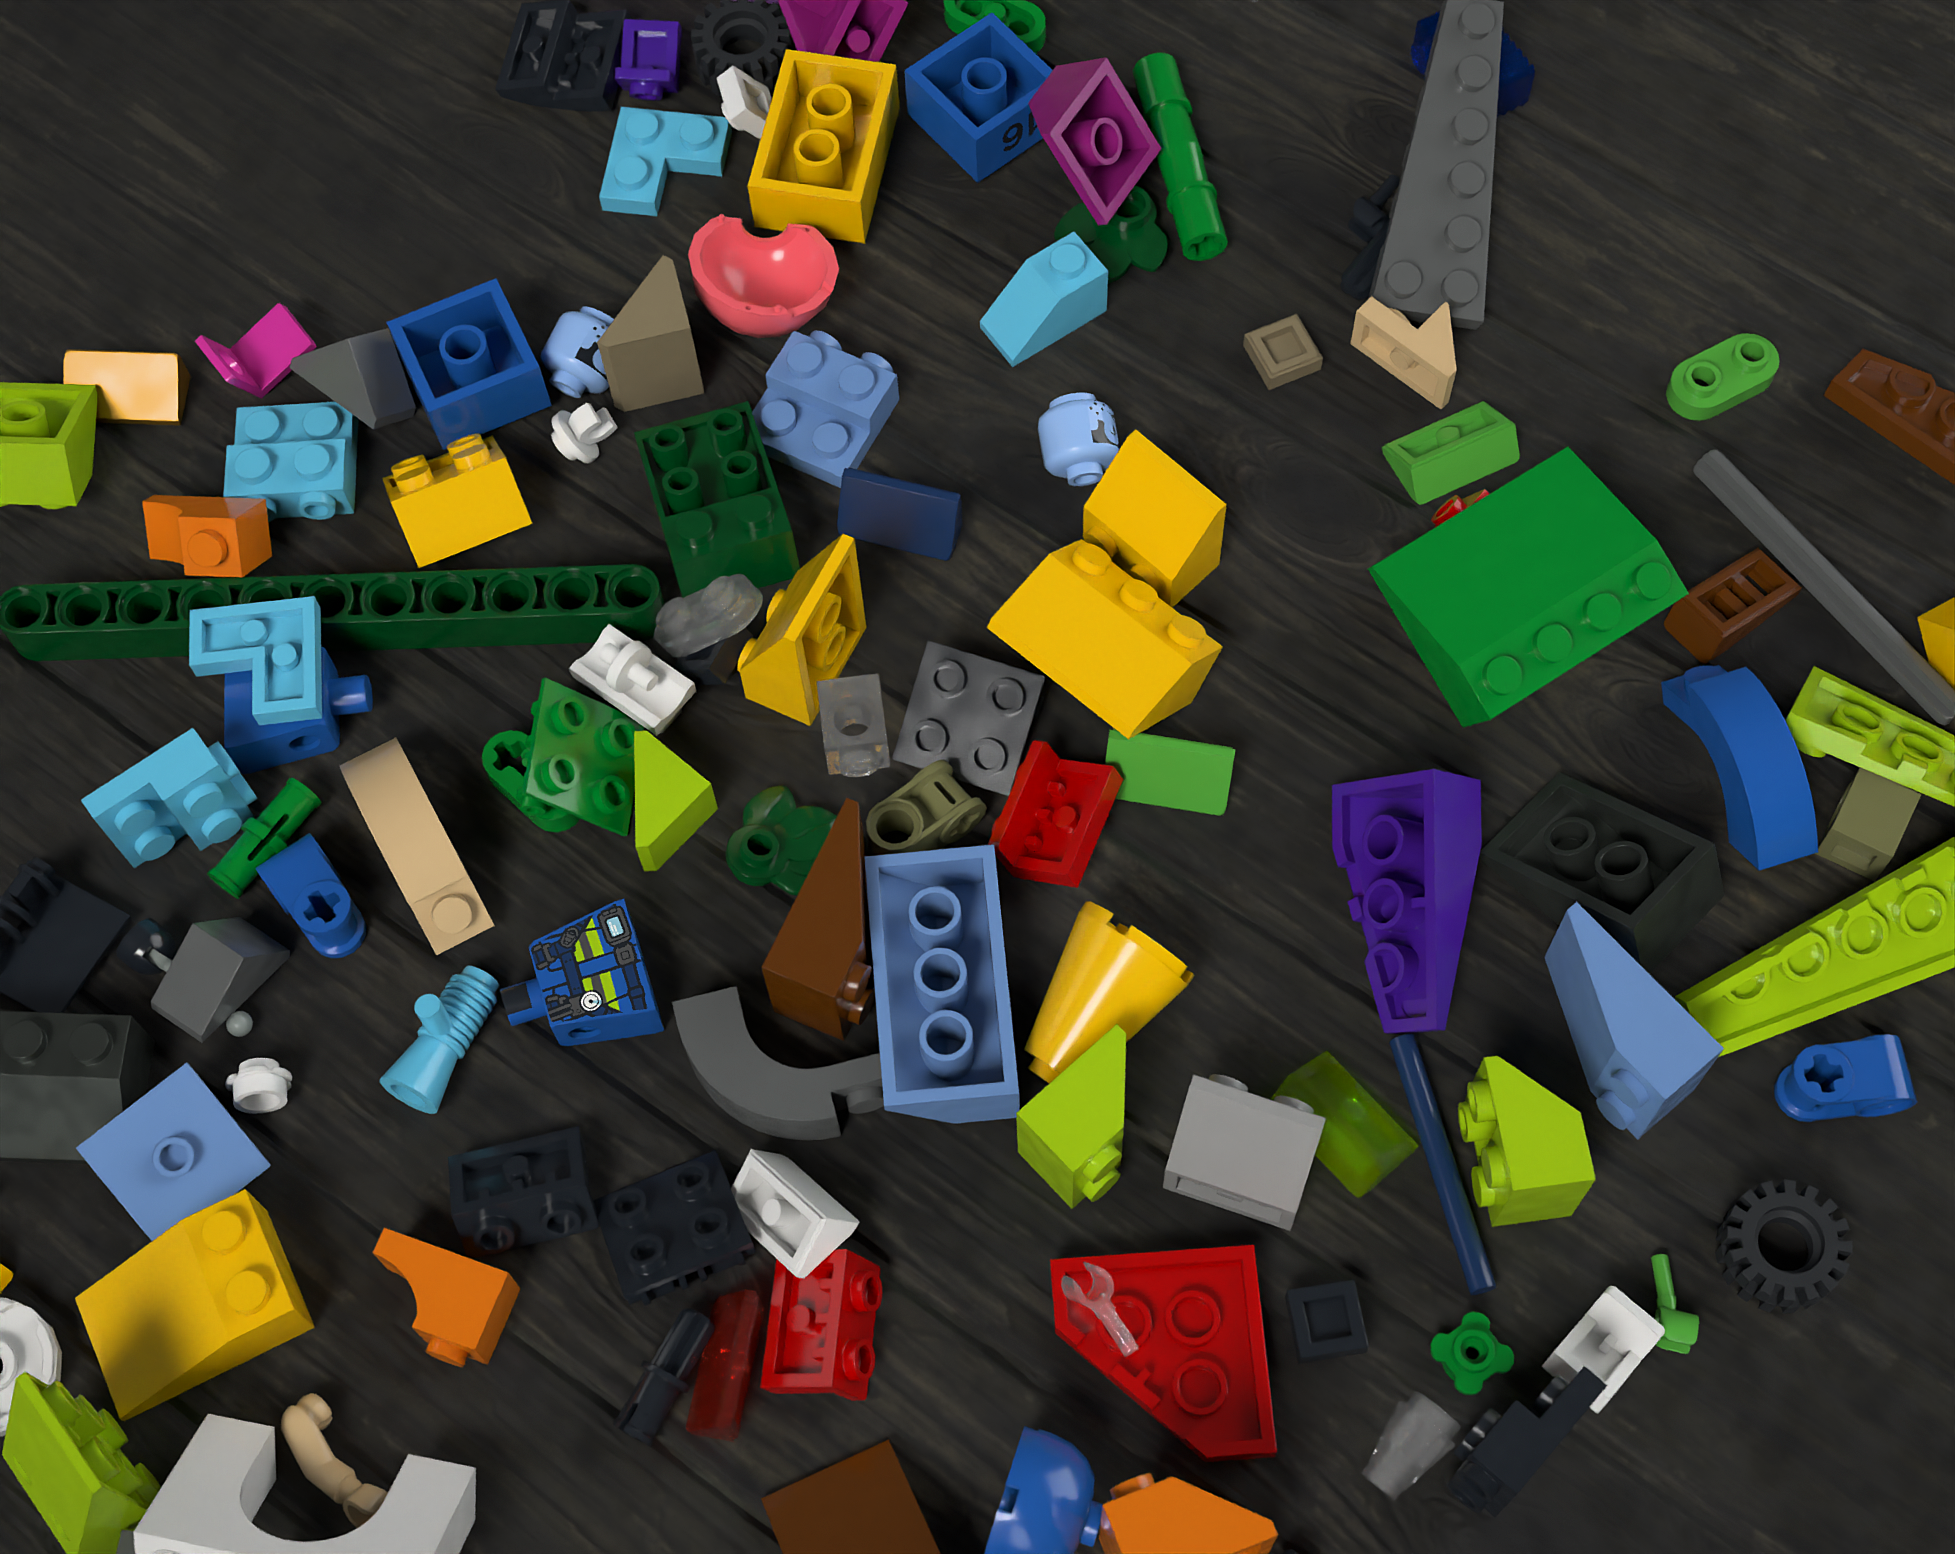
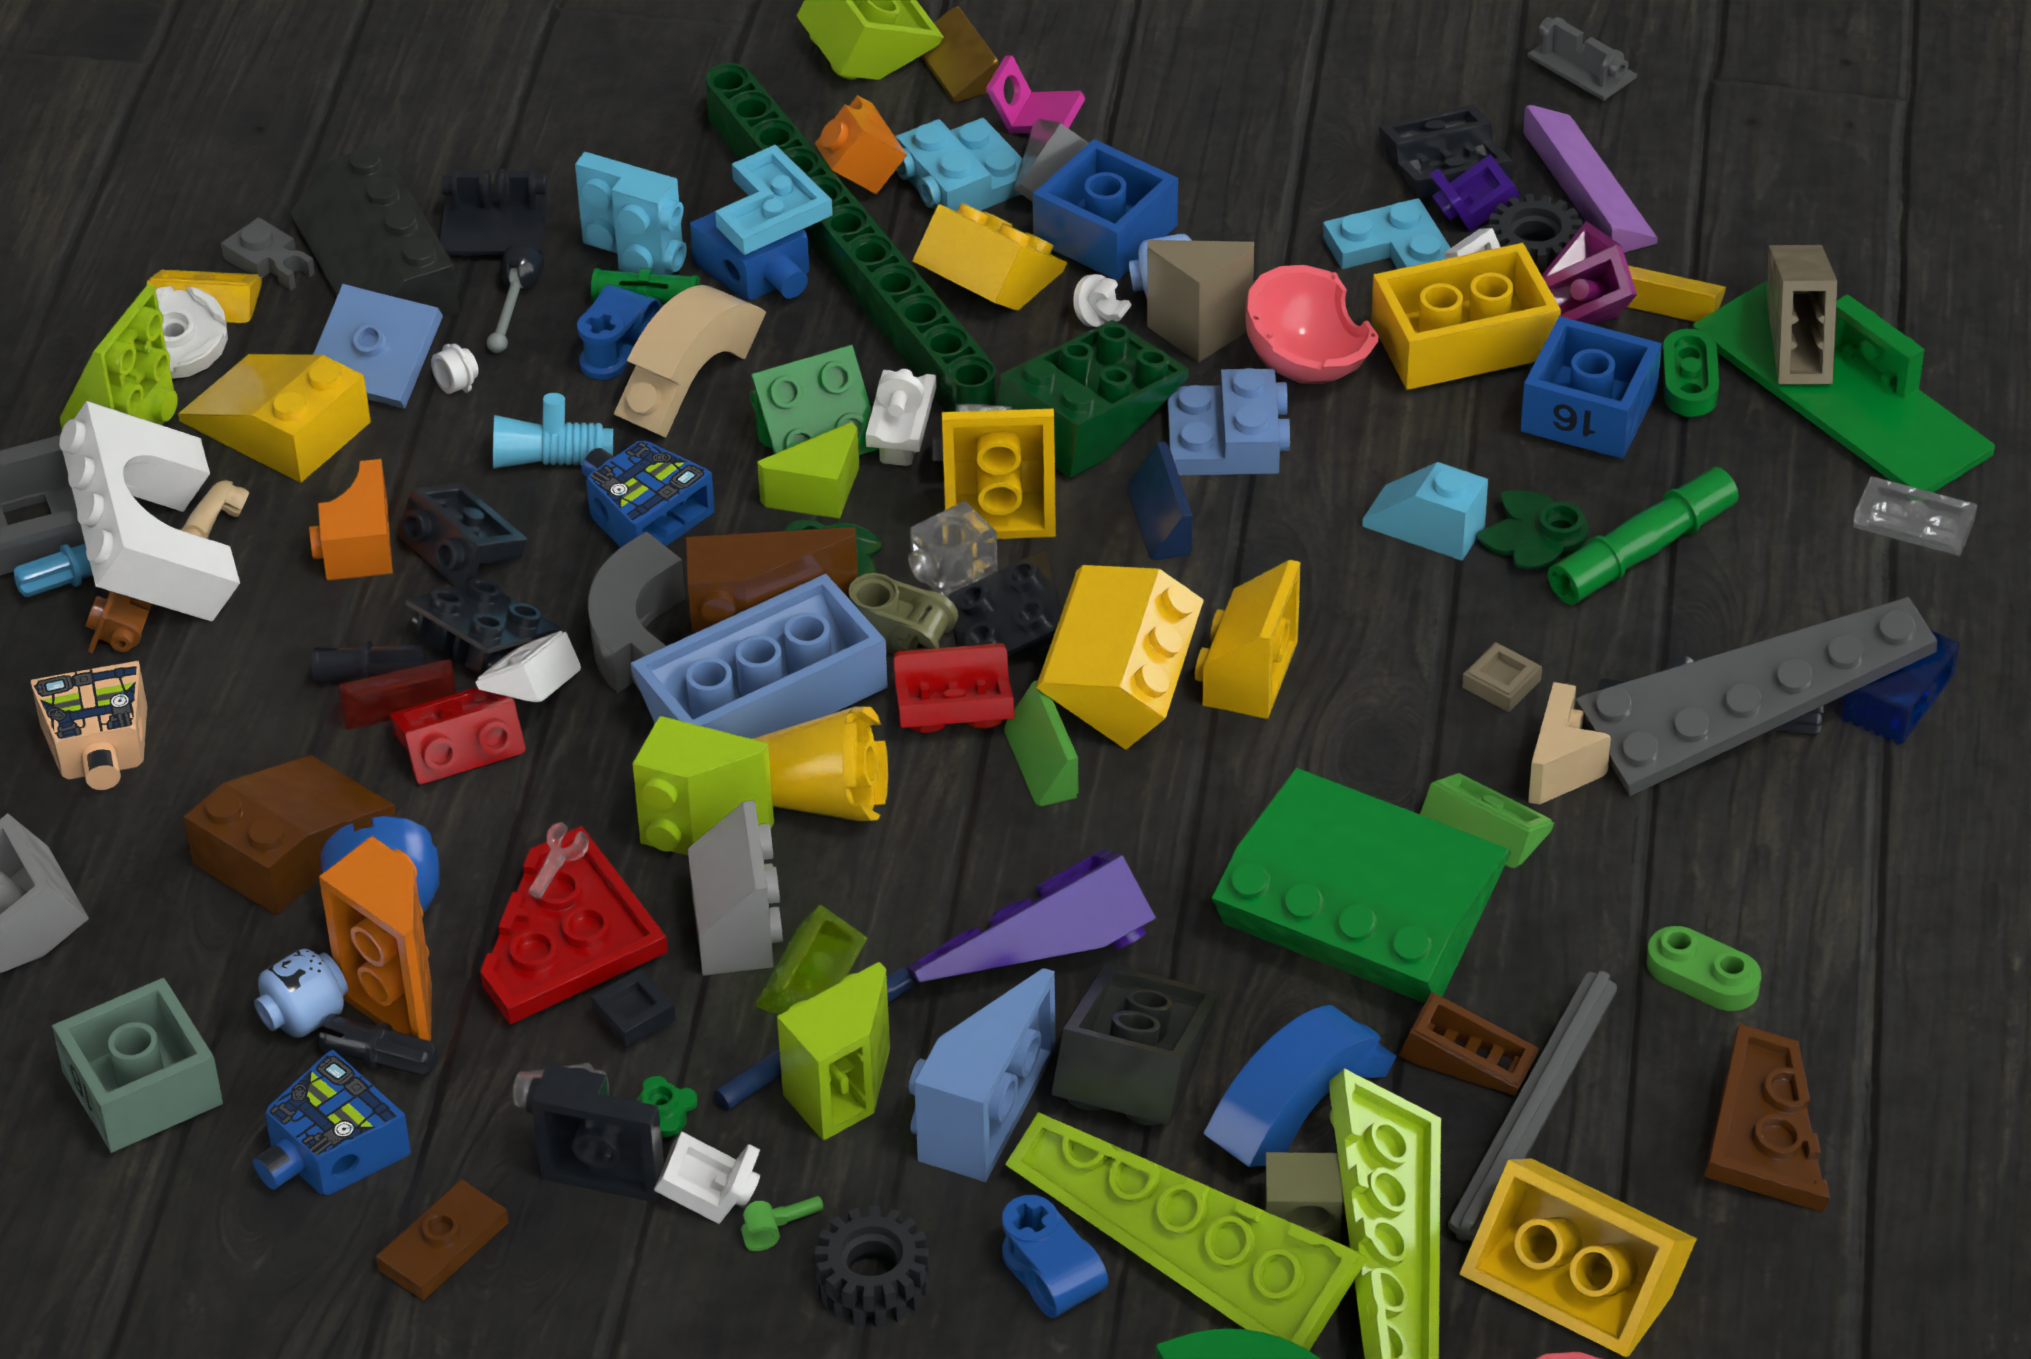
camera: 60 degrees right, 20 degrees down
dark grey slope [151,917,290,1043] -> none
magenta slope [1028,57,1161,225] -> none
light blue head [1038,393,1120,486] -> none

